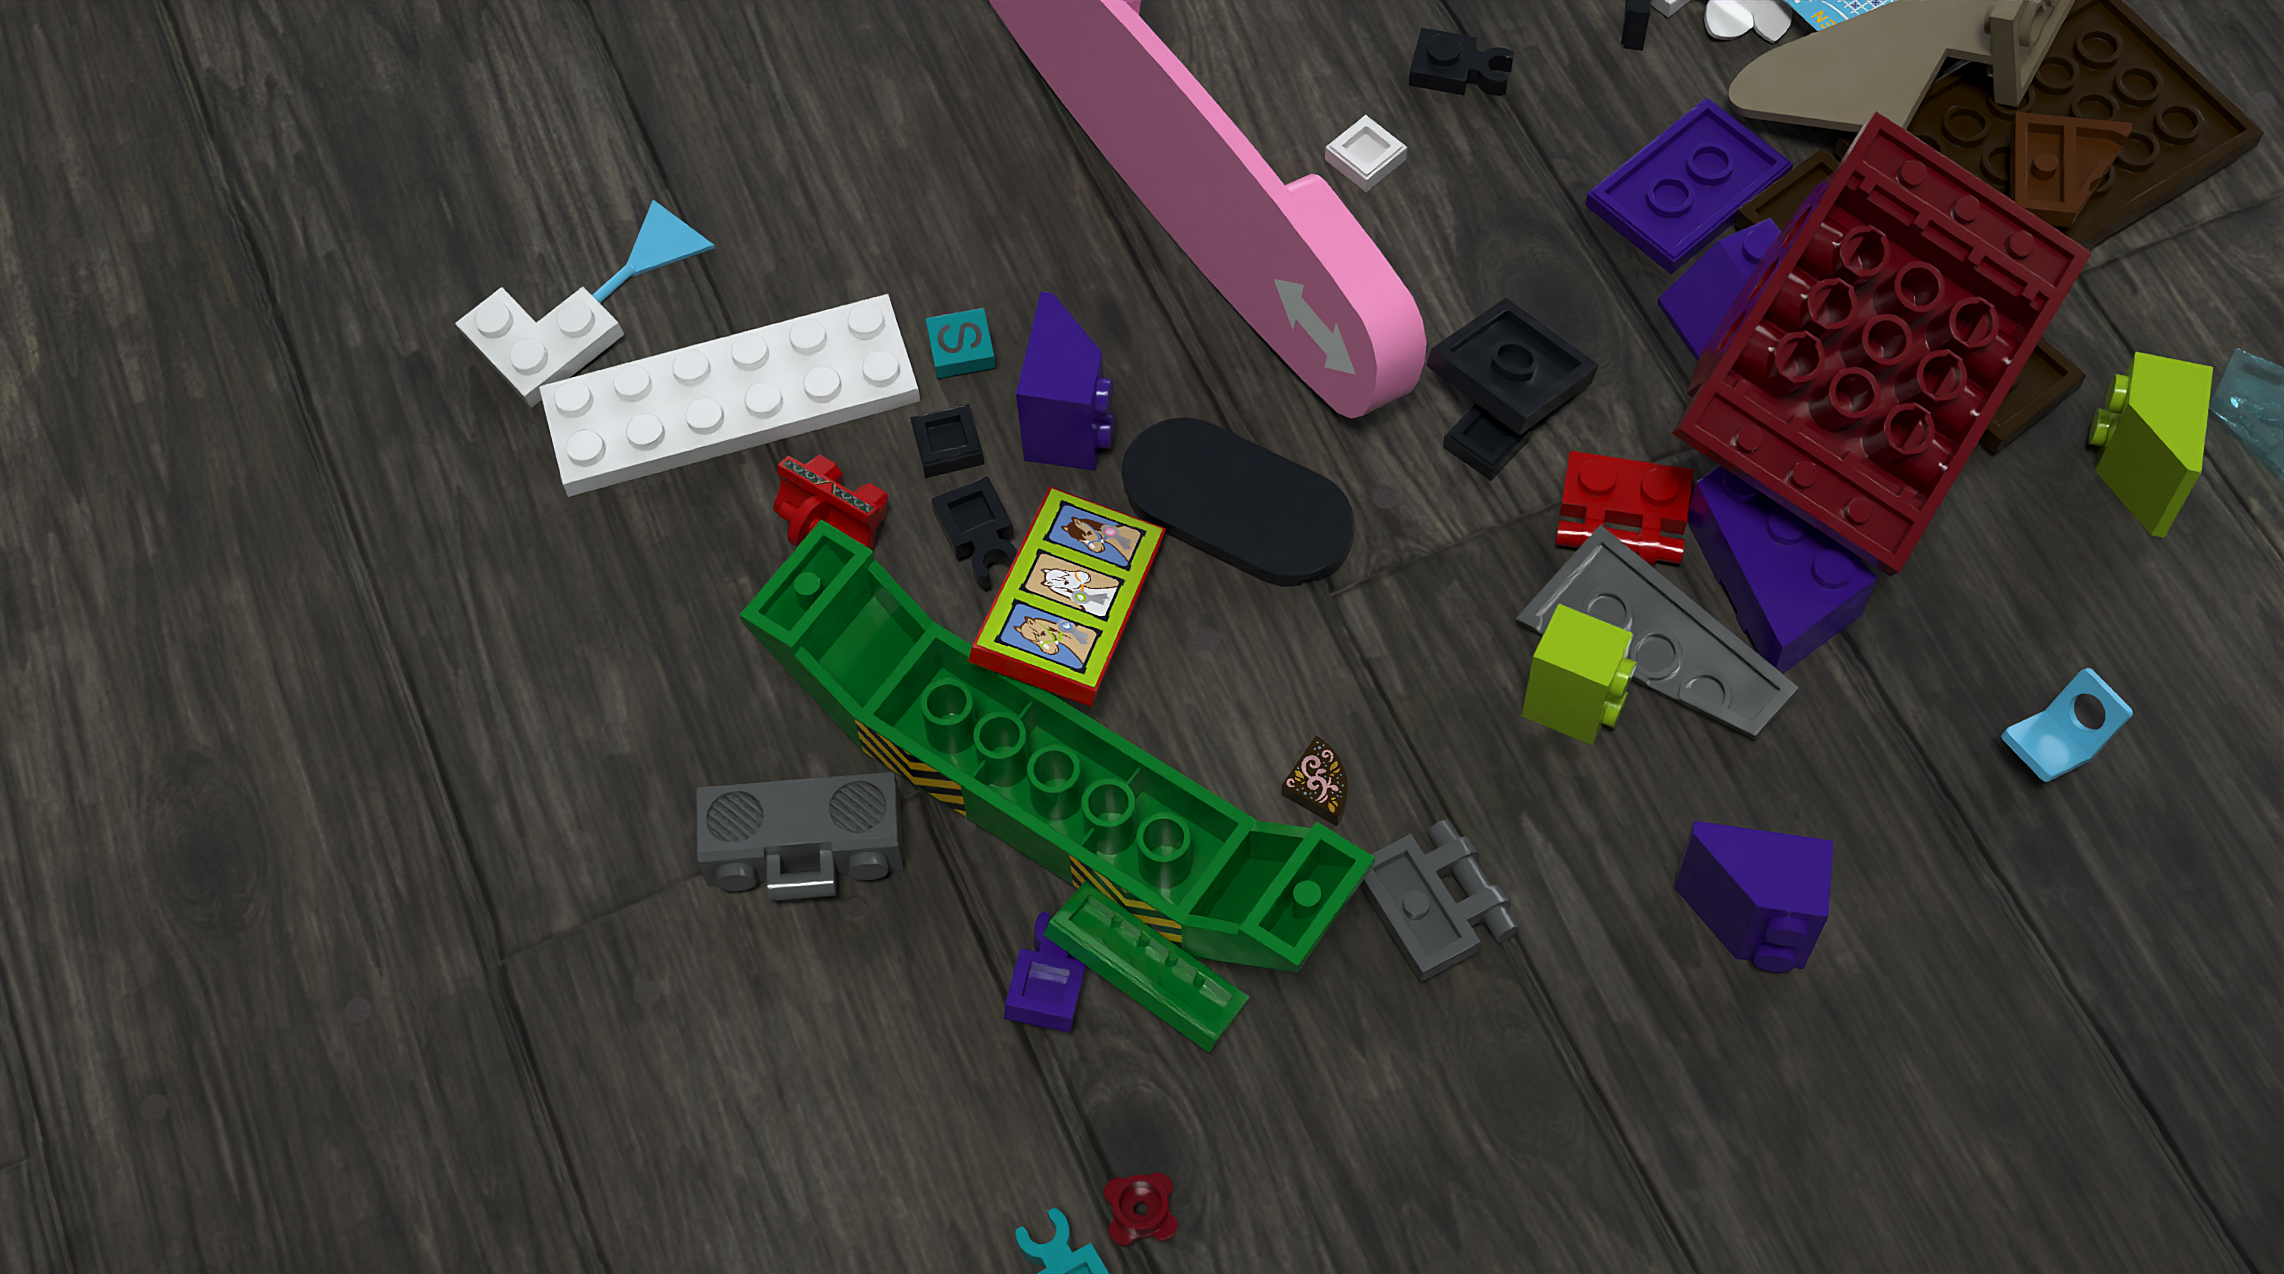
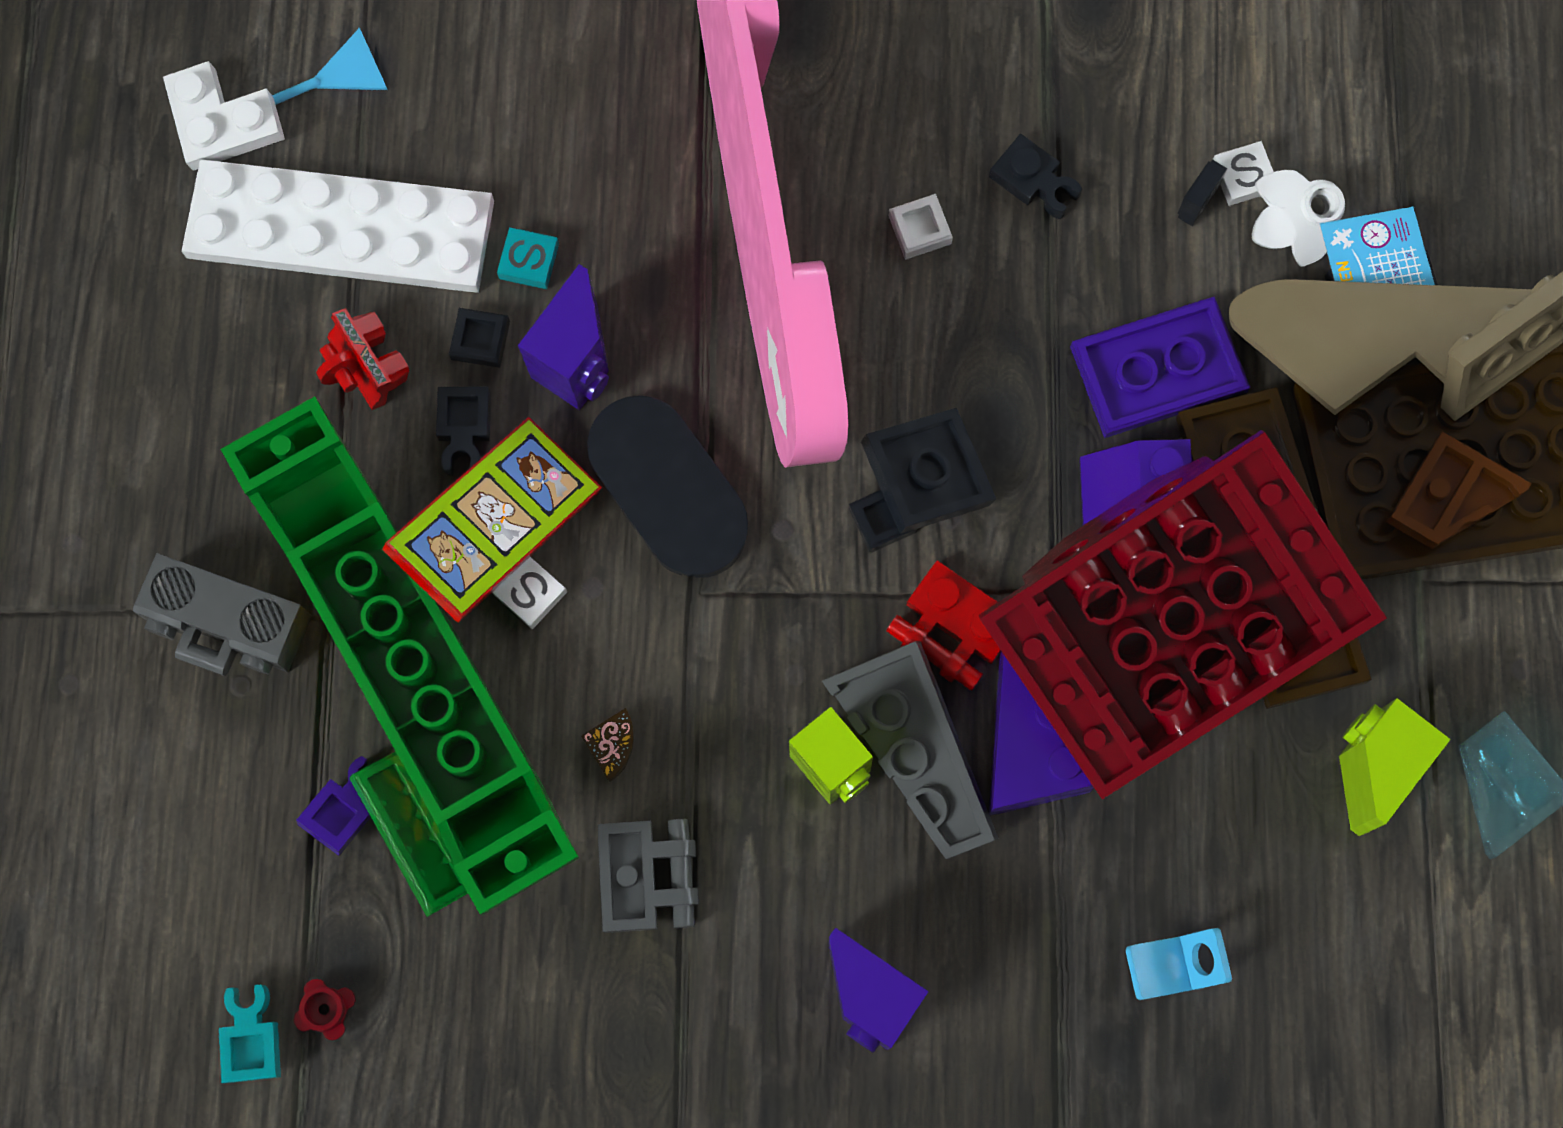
camera: 25 degrees right, 15 degrees up
none -> white tile [493,557,567,629]

